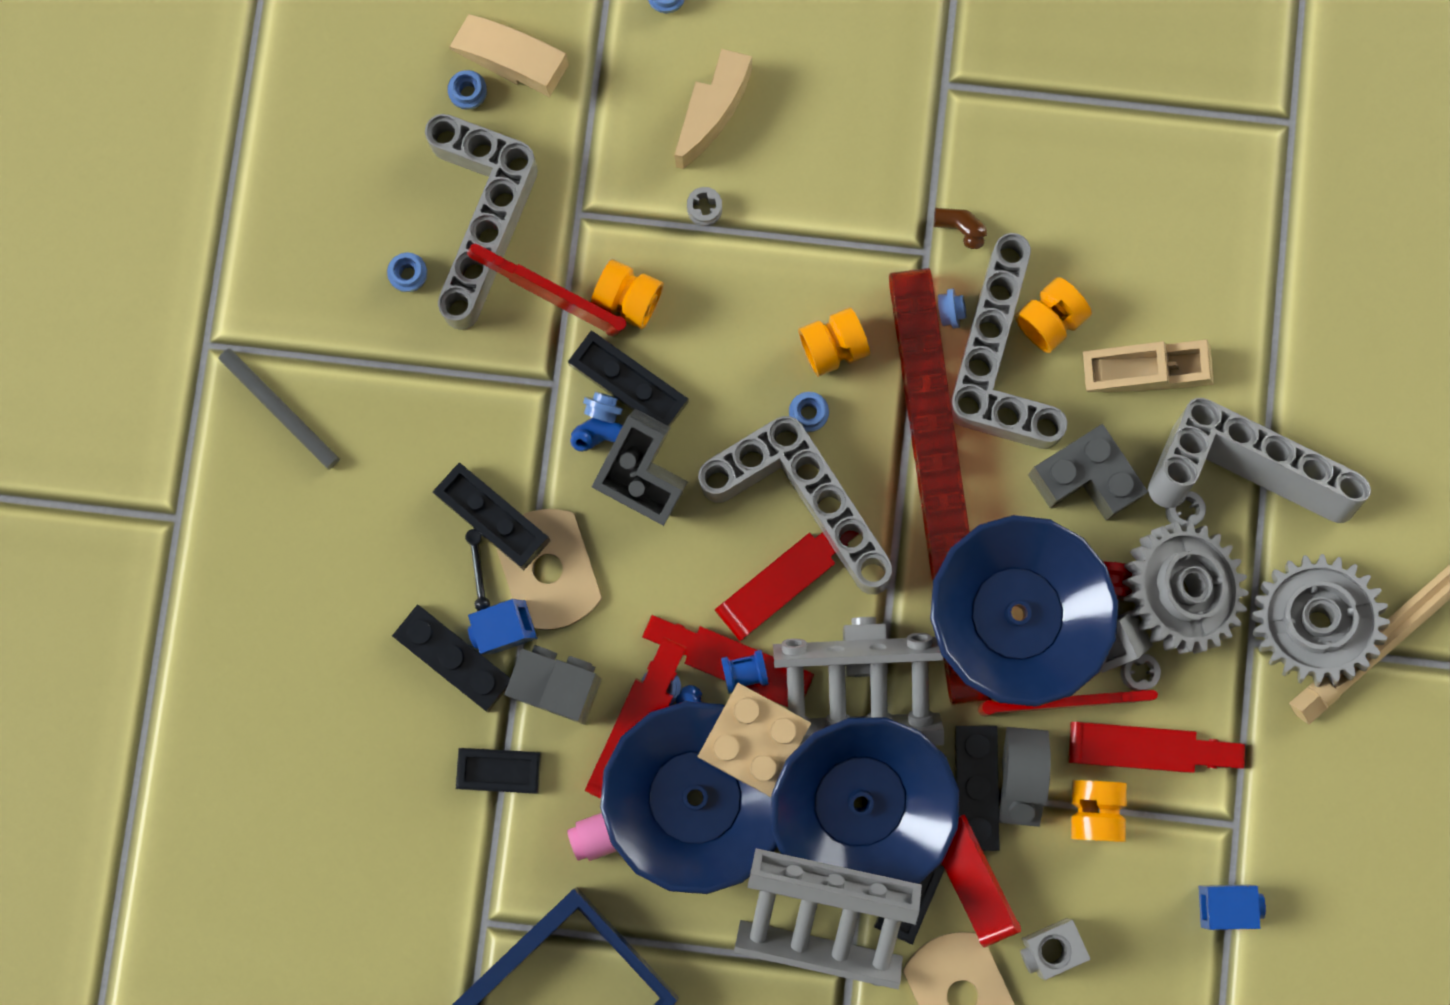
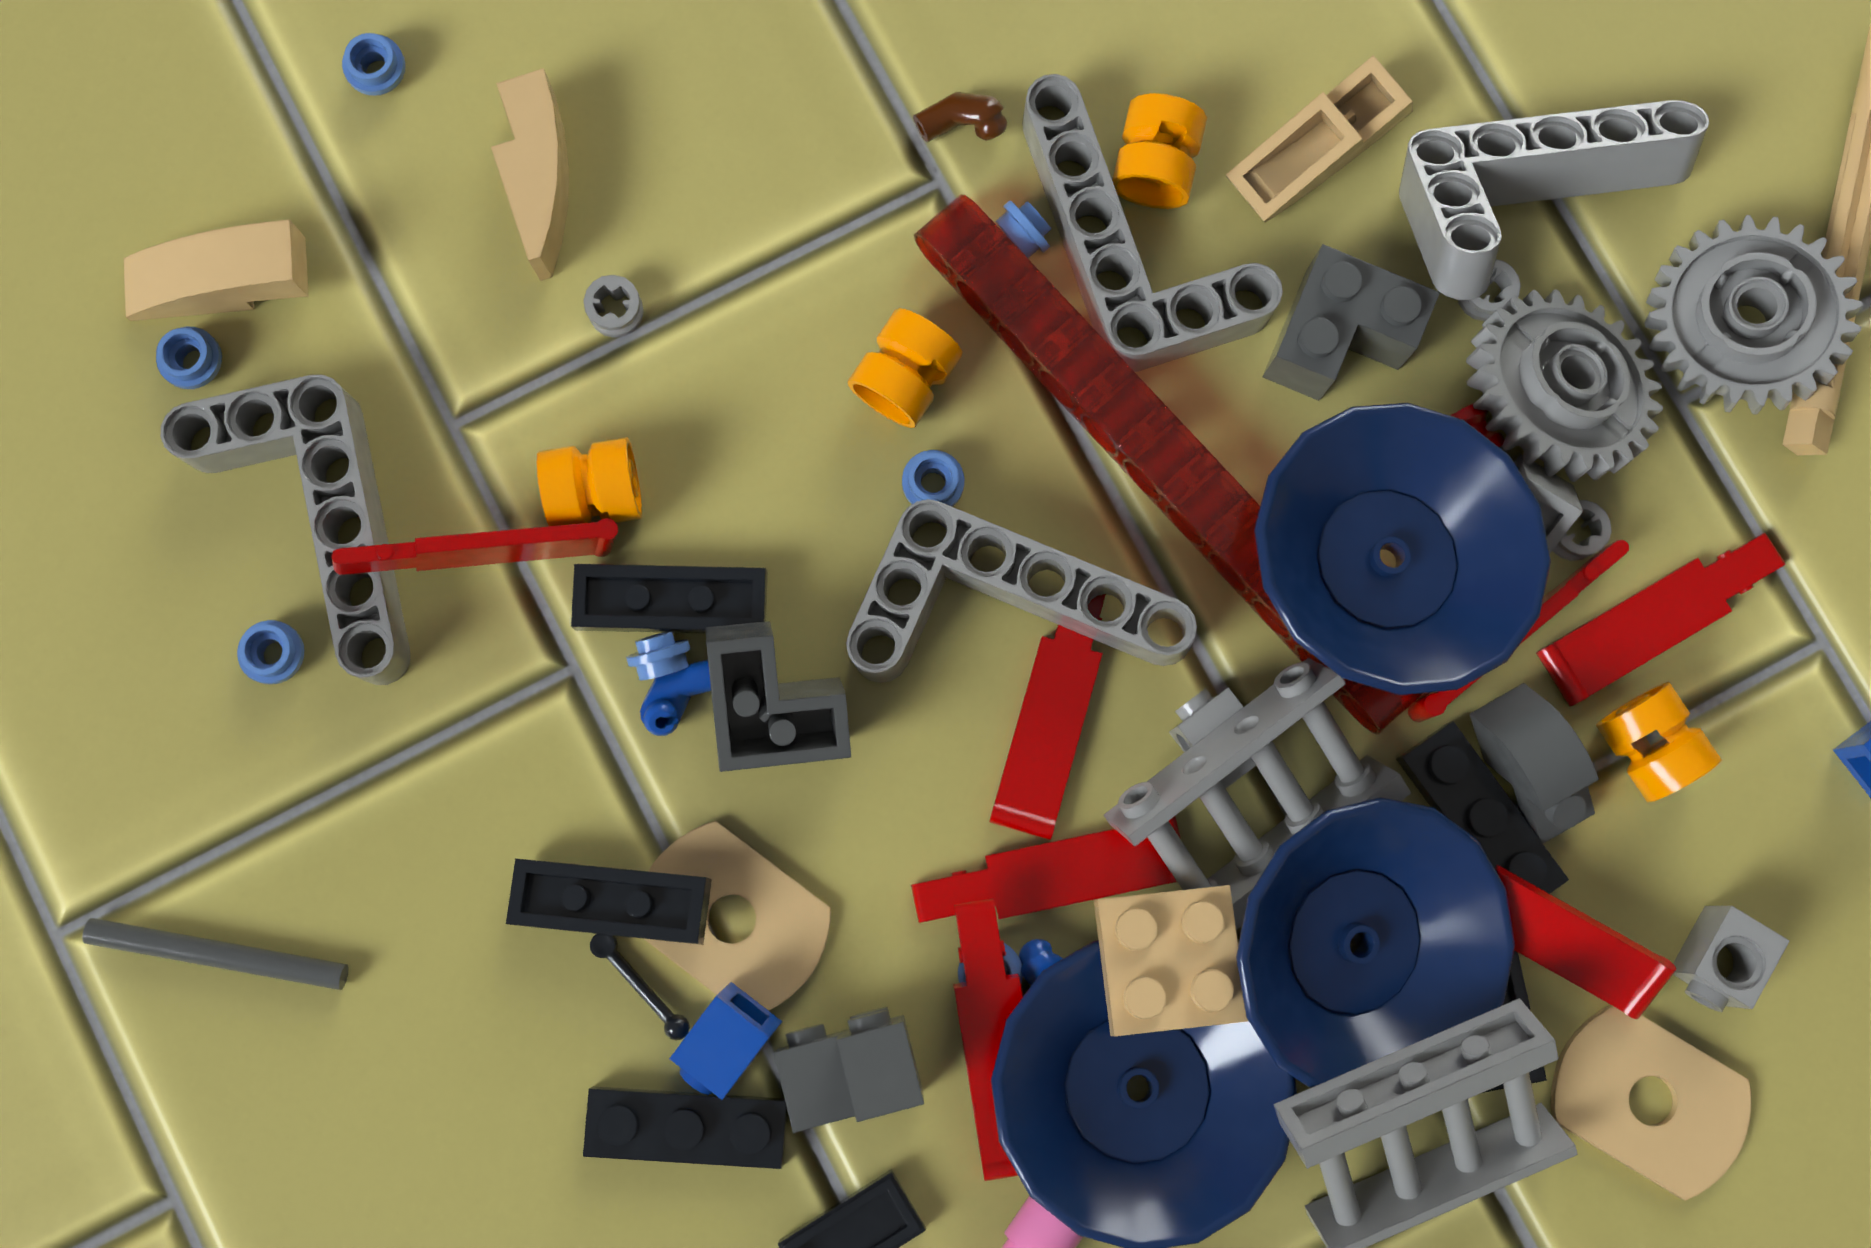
camera: 45 degrees left, 0 degrees up
blue bush [721,650,769,694] -> none

